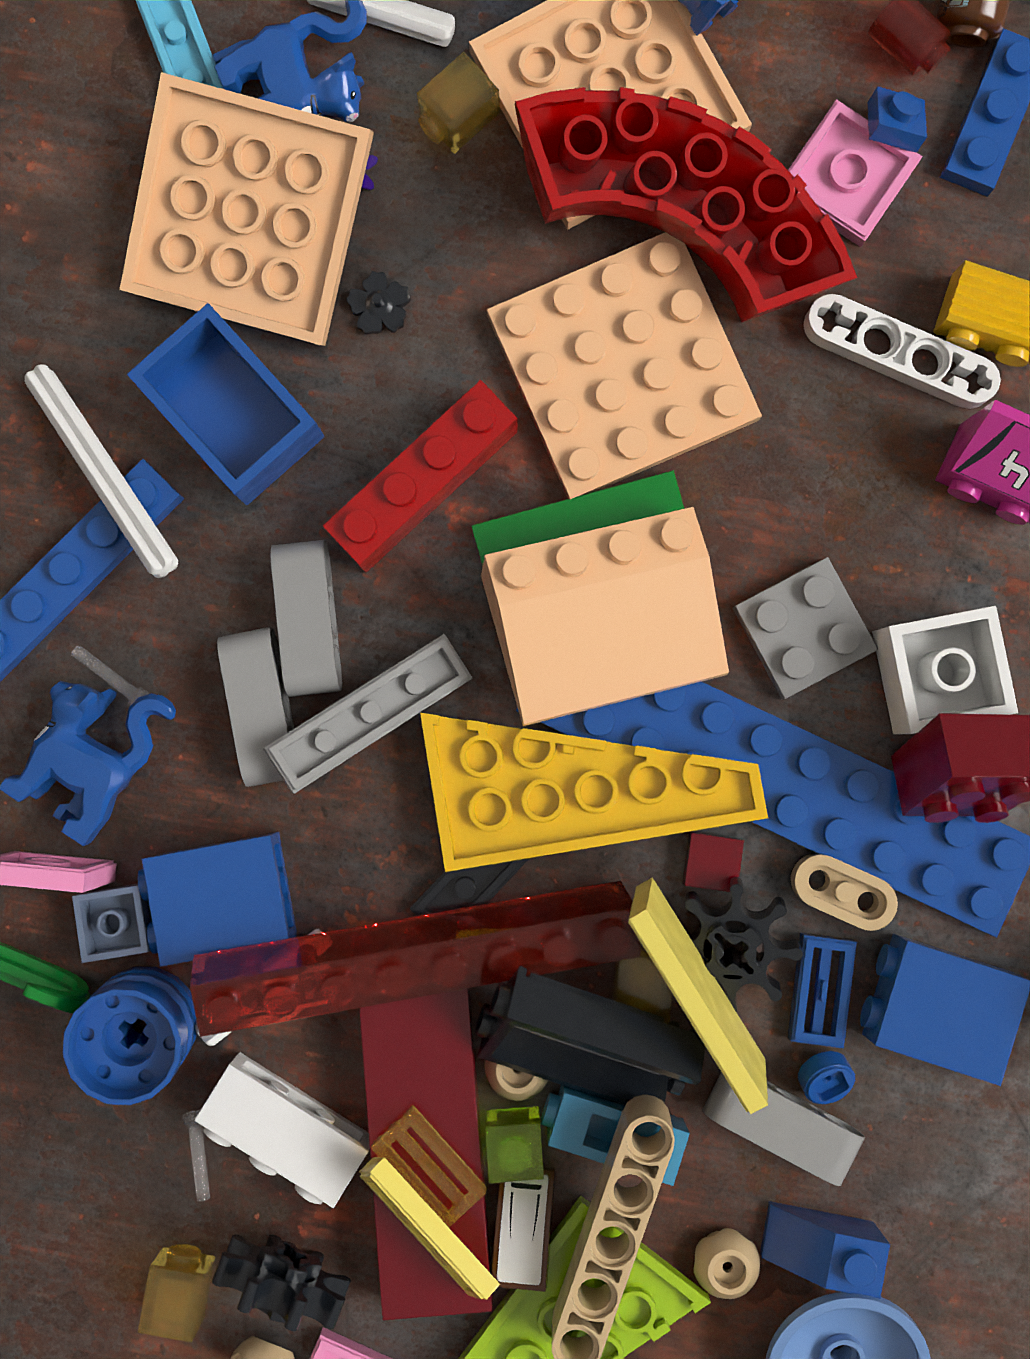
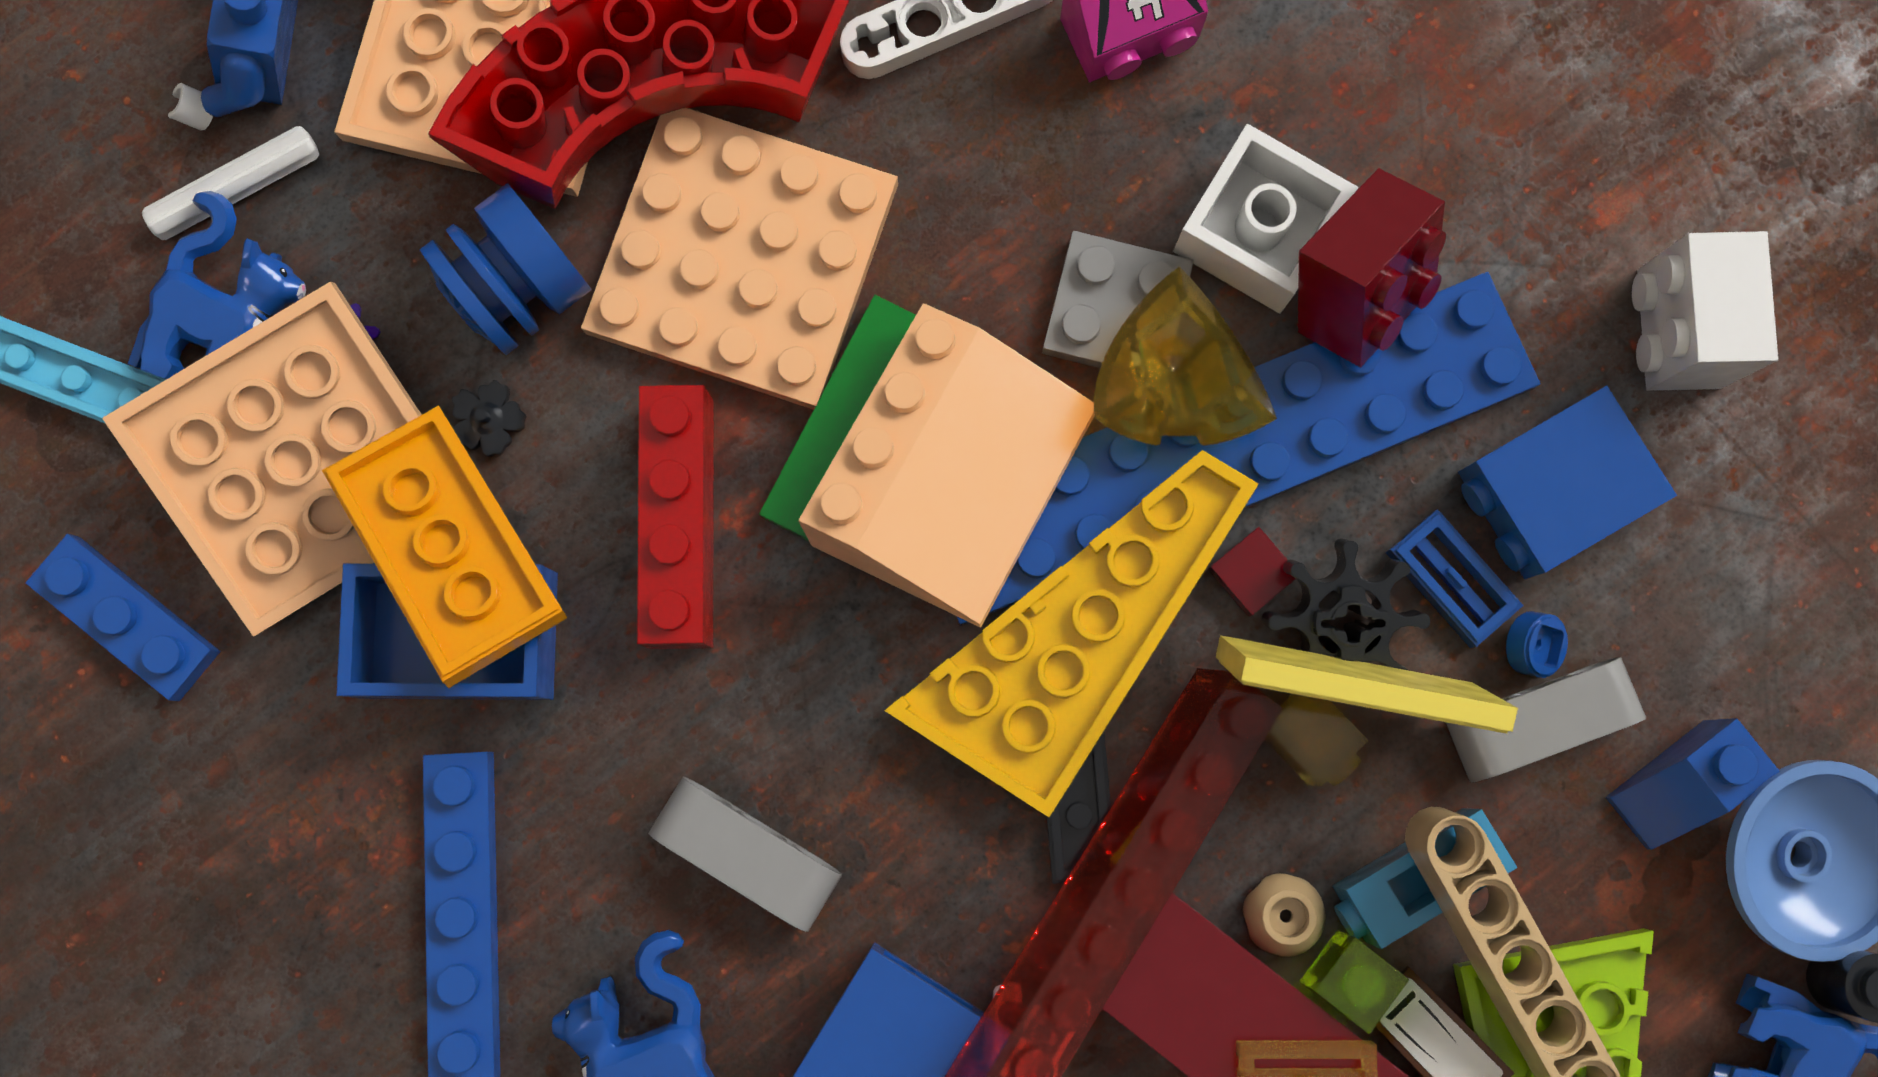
camera: 45 degrees left, 5 degrees down
white axle [24,364,178,578] -> none
clear piece [71,645,148,706] -> none
light grey tile [263,634,472,794] -> none
light grey beam [271,540,342,697] -> none
clear yellow brick [417,52,500,154] -> none
black door [475,966,706,1106] -> none
tan plate [693,1228,760,1299] -> none
tan plate [791,853,898,931] -> none
none -> blue plate [26,533,221,701]
none -> light orange tile [322,405,567,688]
none -> blue wheel [419,183,592,355]
none -> clear yellow brick [1094,266,1277,445]

